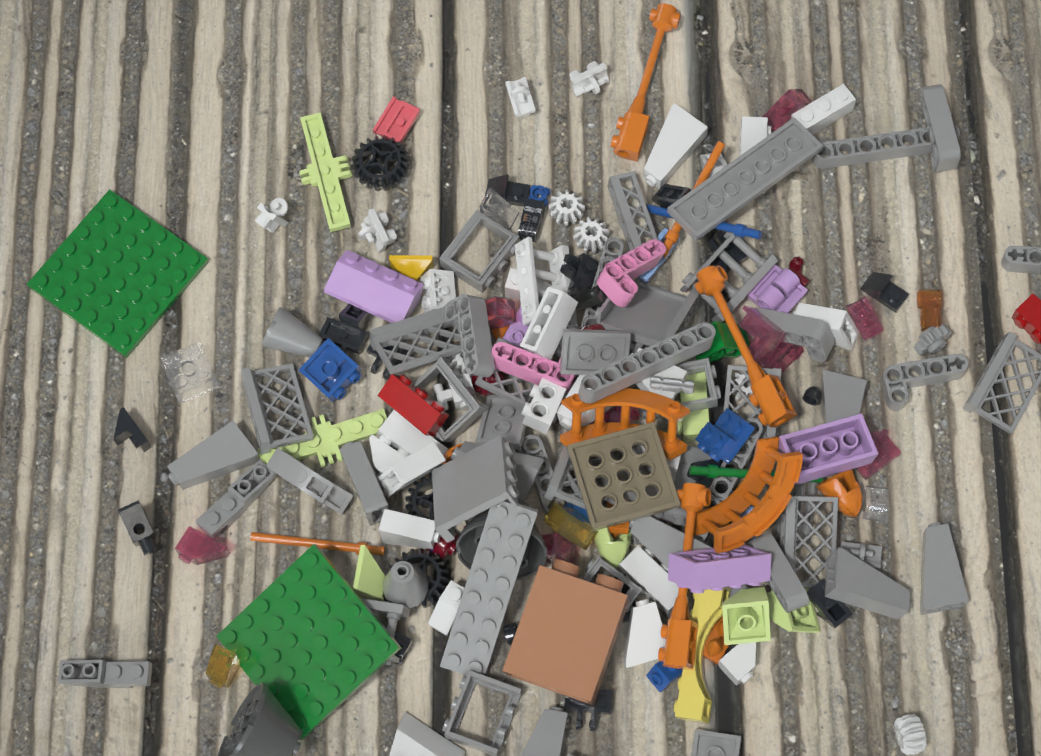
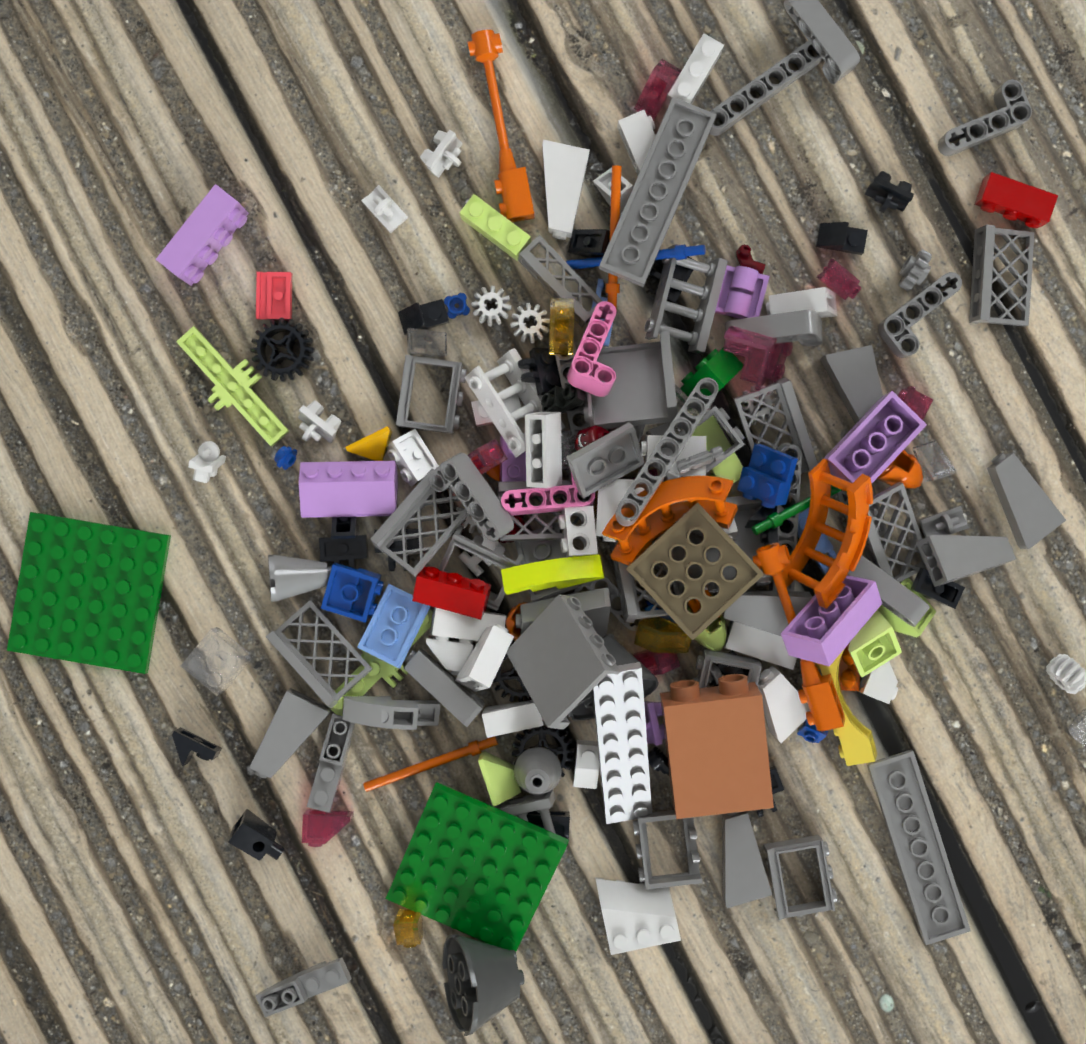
camera: 30 degrees left, 20 degrees up
black leg [518,198,545,242] -> none
orange bar [695,265,797,428] -> none
black hinge [802,386,821,406] -> none
clear orange piece [917,289,942,331] -> none
none -> lavender brick [156,184,249,286]
none -> blue plate [274,446,297,470]
none -> light blue plate [357,584,431,668]
none -> yellowish green brick [459,194,531,261]
none -> neon yellow slope [501,554,605,595]
none -> clear yellow slope [549,298,574,355]
none -> lavender hips [644,701,665,746]
none -> black hips [865,171,914,213]

